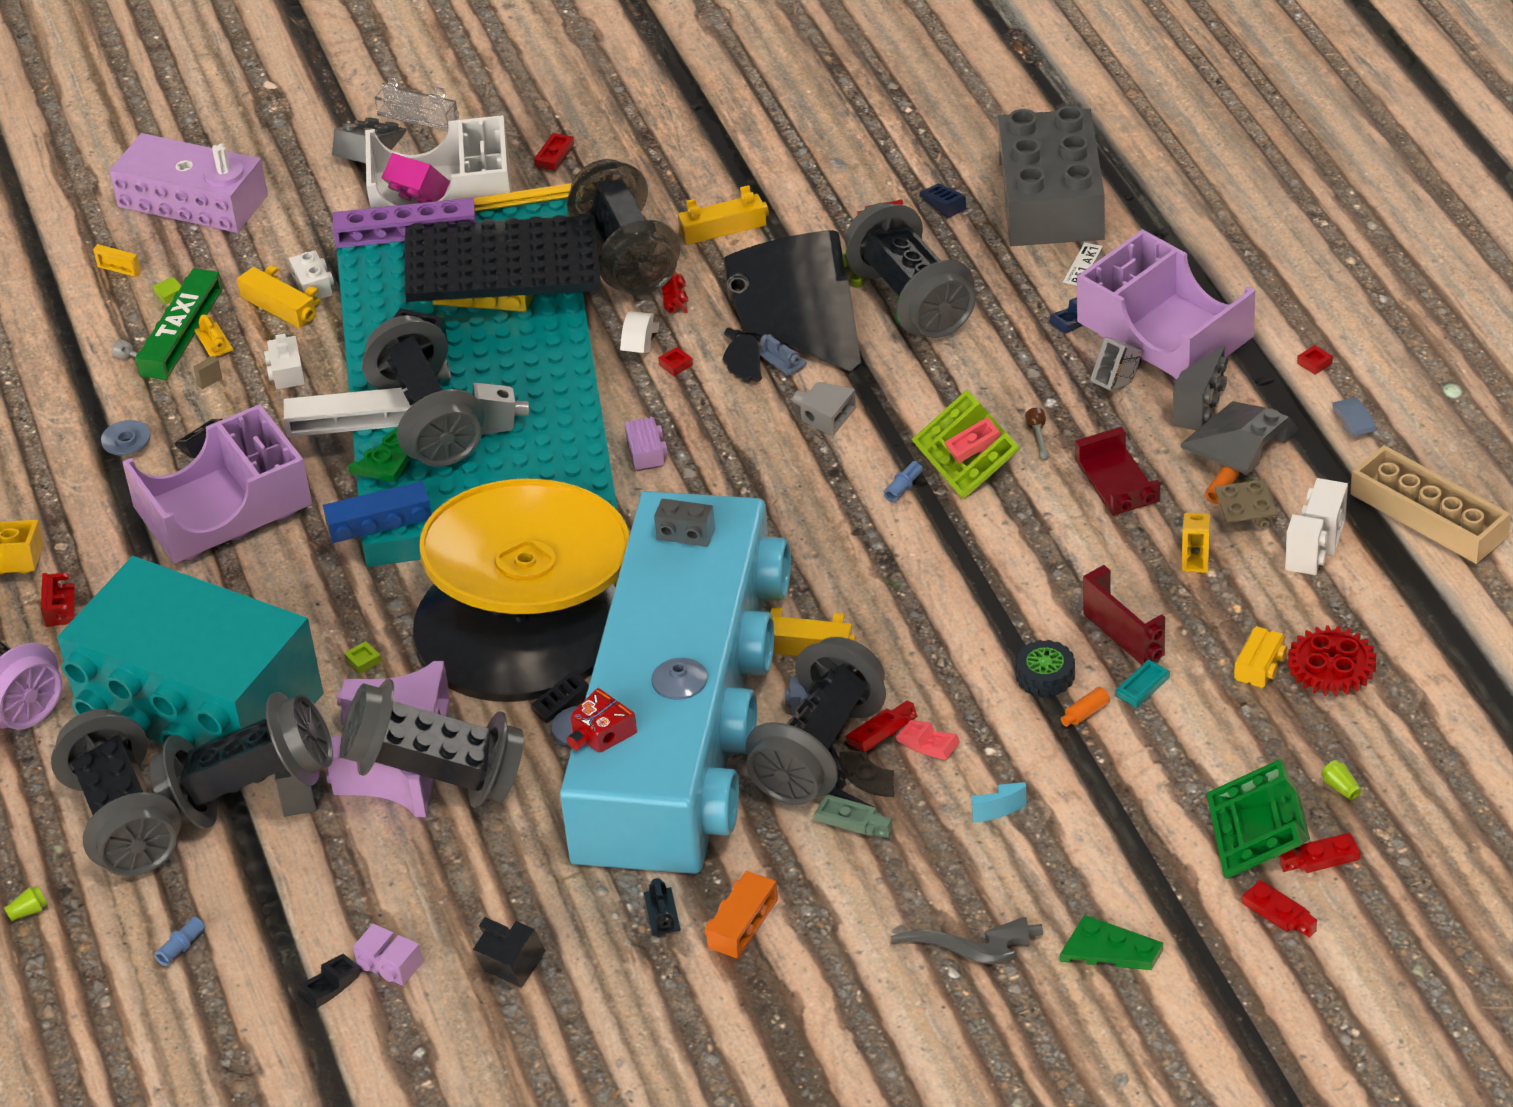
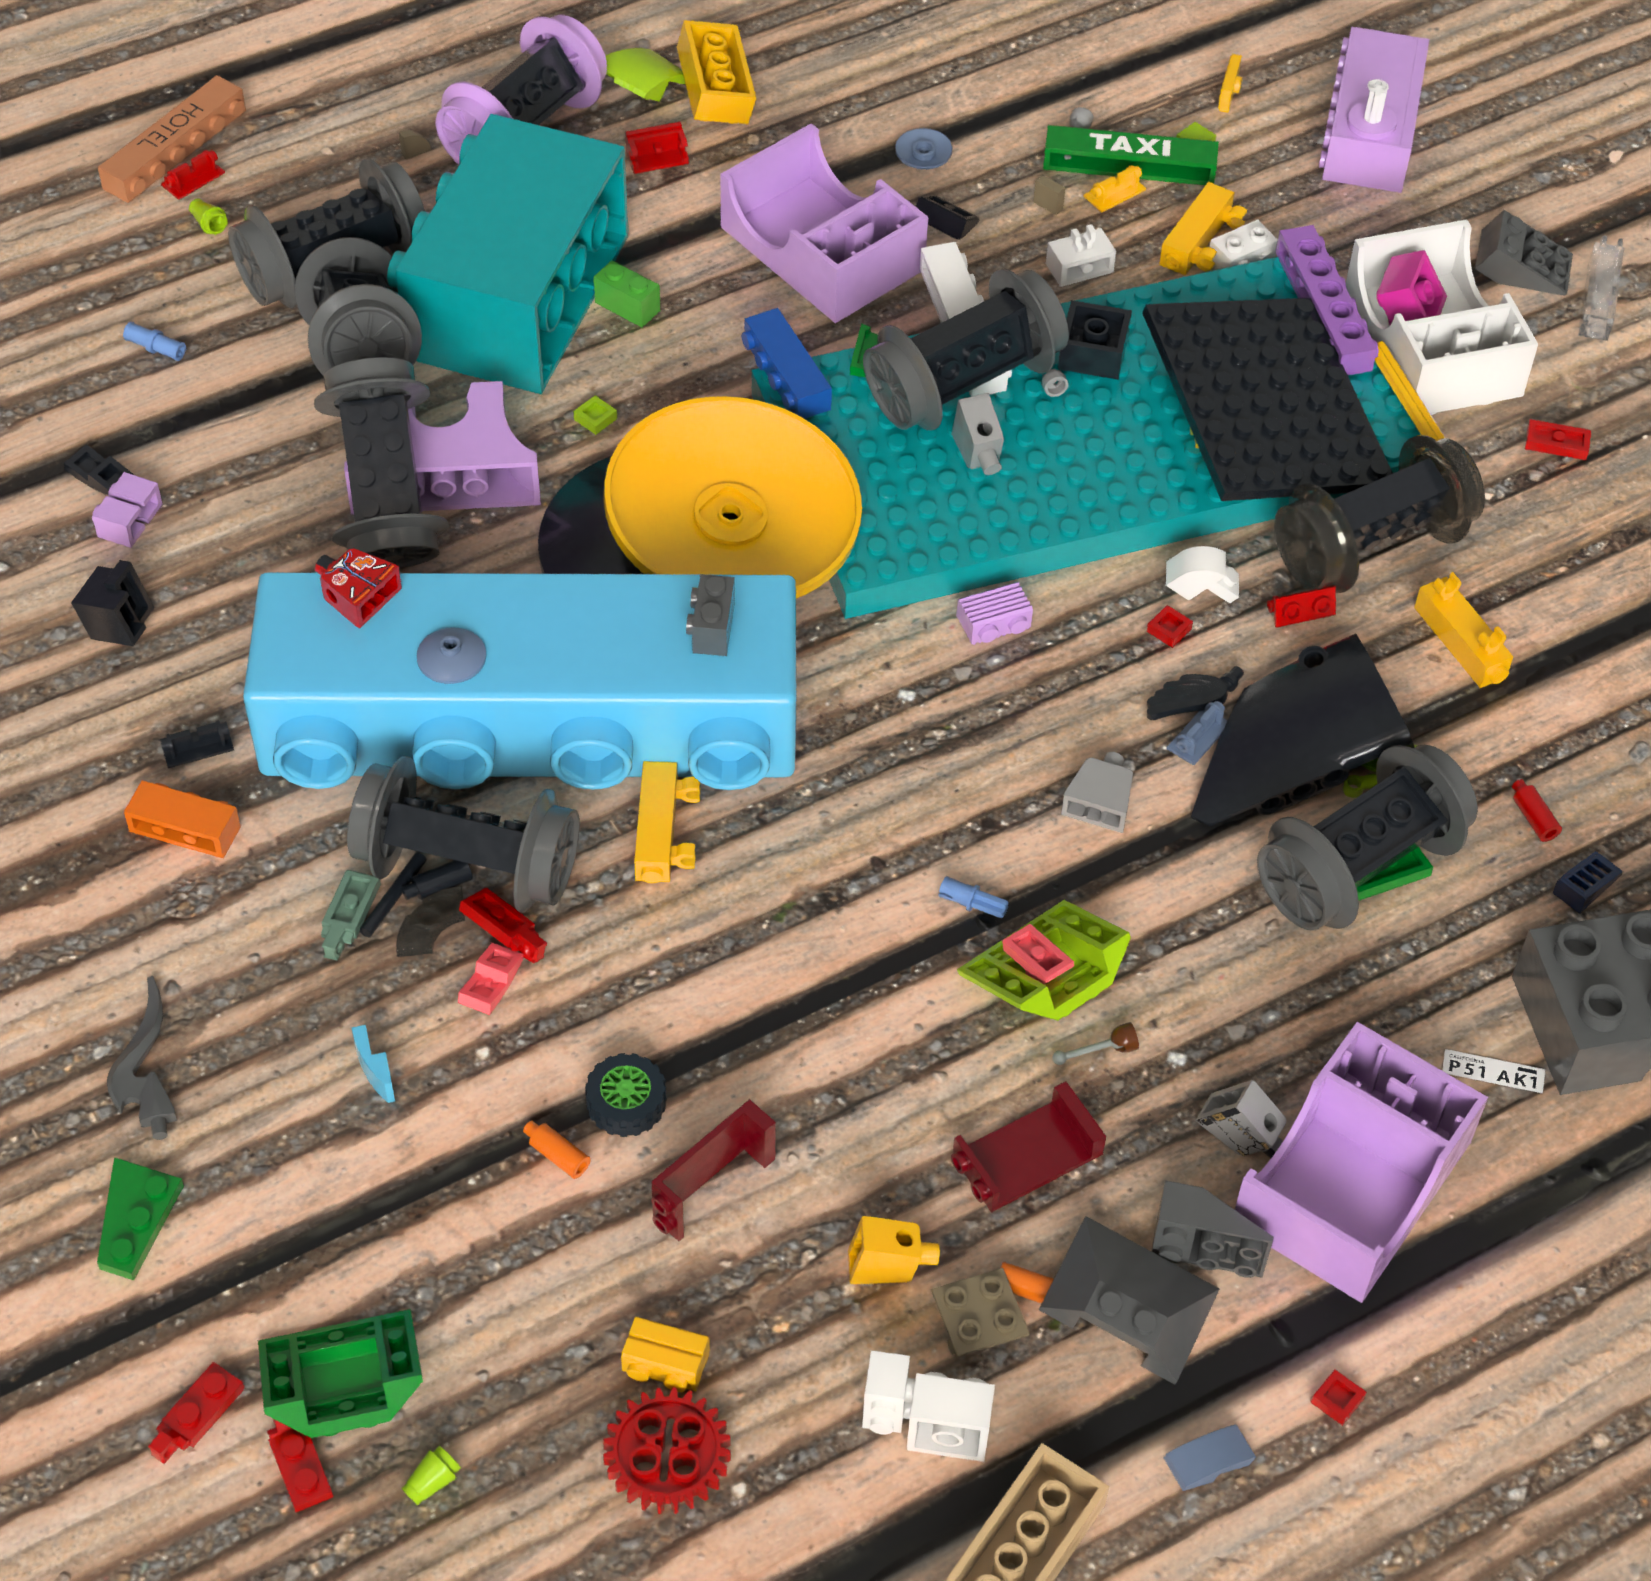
camera: 75 degrees right, 10 degrees up
teal tile [1115,659,1170,708] -> none

